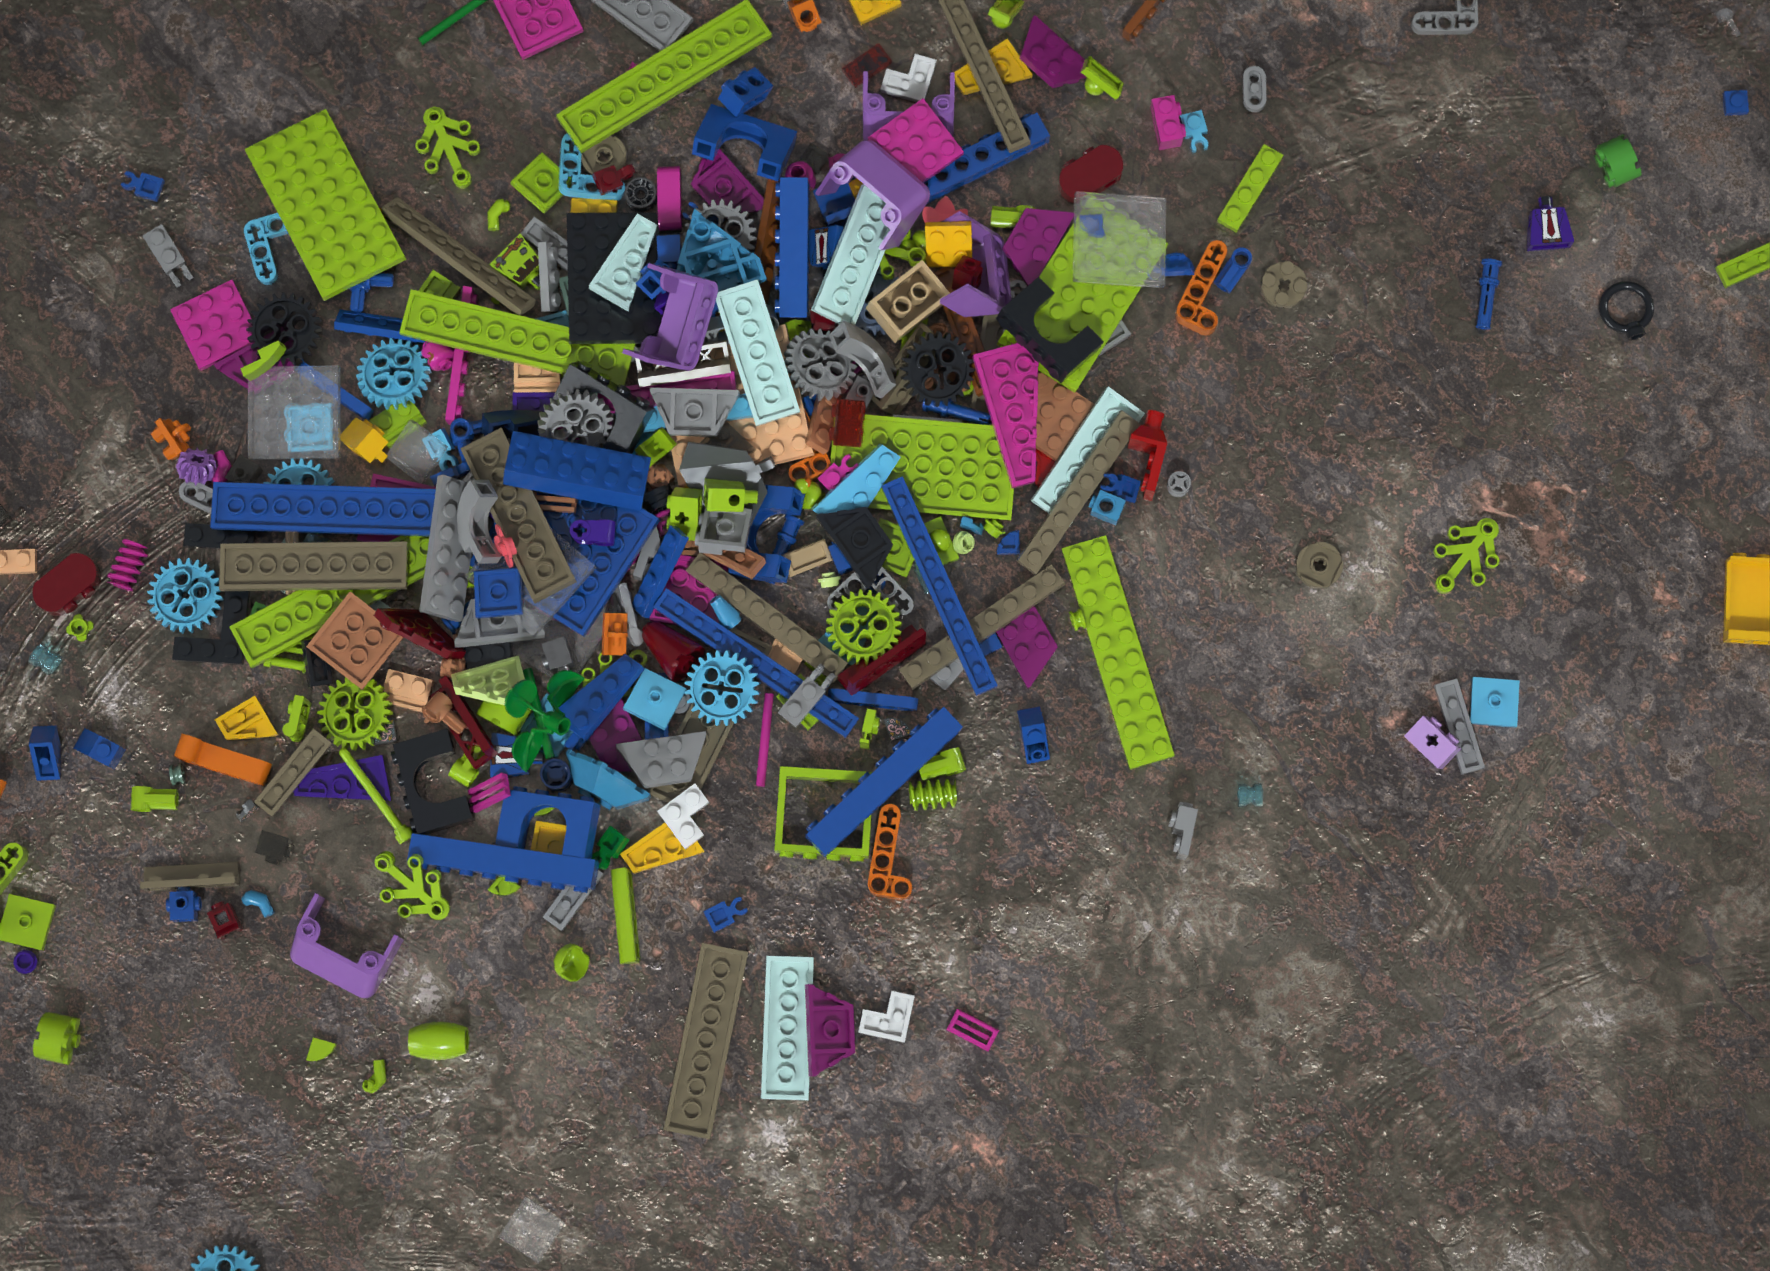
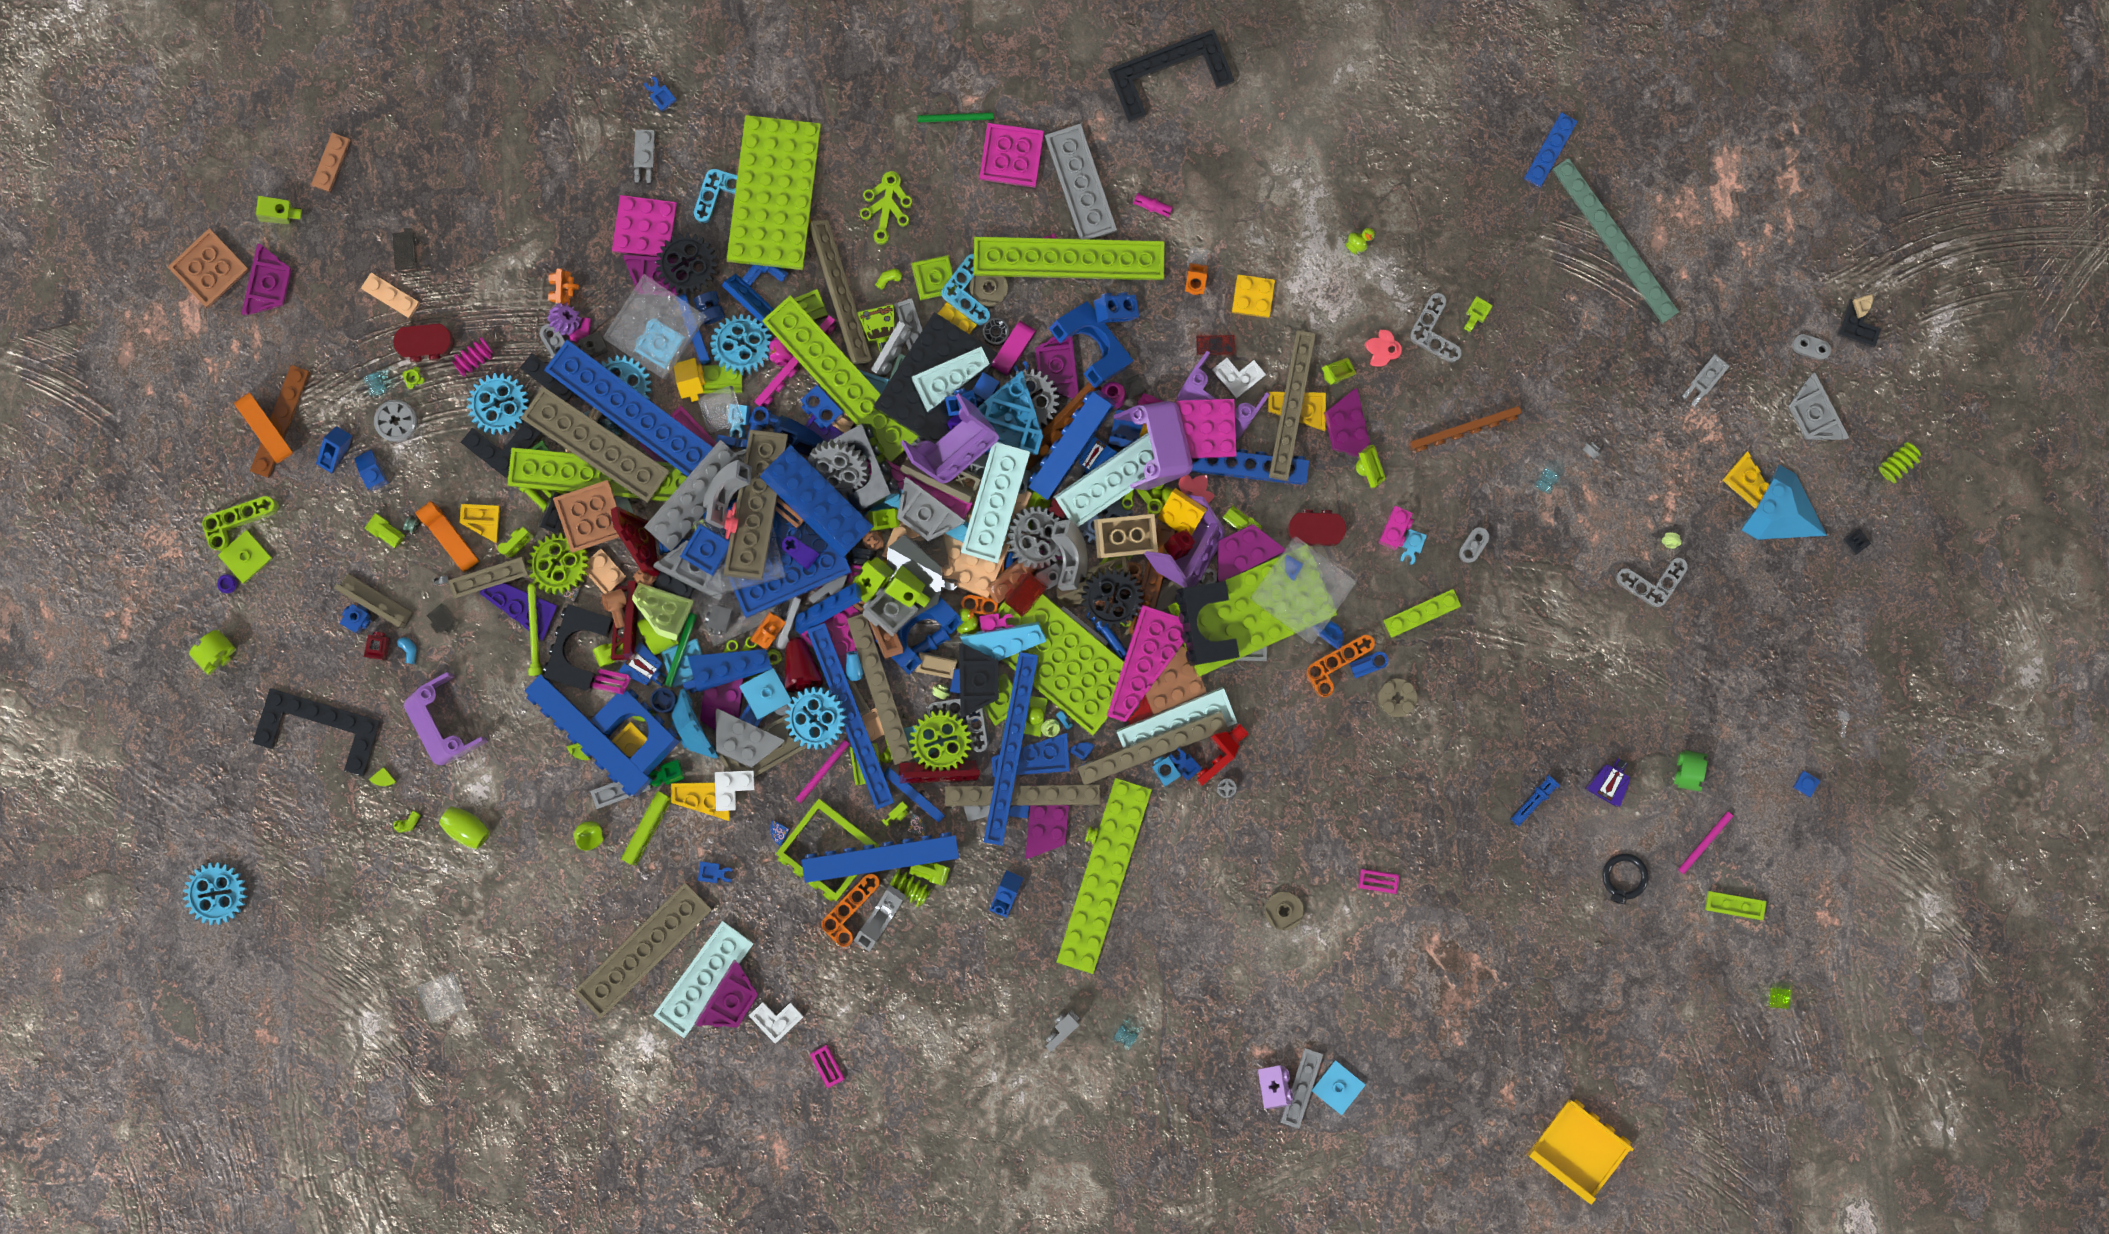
camera: 35 degrees right, 5 degrees up
lime slope [240,341,286,381] -> none
lime plant [375,851,450,920] -> none
green plant [505,670,585,772] -> none
dark red plate [592,164,636,196] -> none
light grey hinge [778,664,836,728] -> none
lime plate [983,519,1006,538] -> none
lime plant [1433,518,1500,594] -> none
none -> black plate [253,688,381,776]
none -> light grey wheel [374,400,417,442]
none -> dark blue wheel [693,291,726,325]
none -> blue tile [770,820,790,846]
none -> blue brick [800,385,845,430]
none -> light grey arch [854,885,906,952]
none -> blue wing [991,733,1070,777]
none -> dark pink tile [1358,869,1400,894]
none -> dark pink bar [1678,811,1733,875]

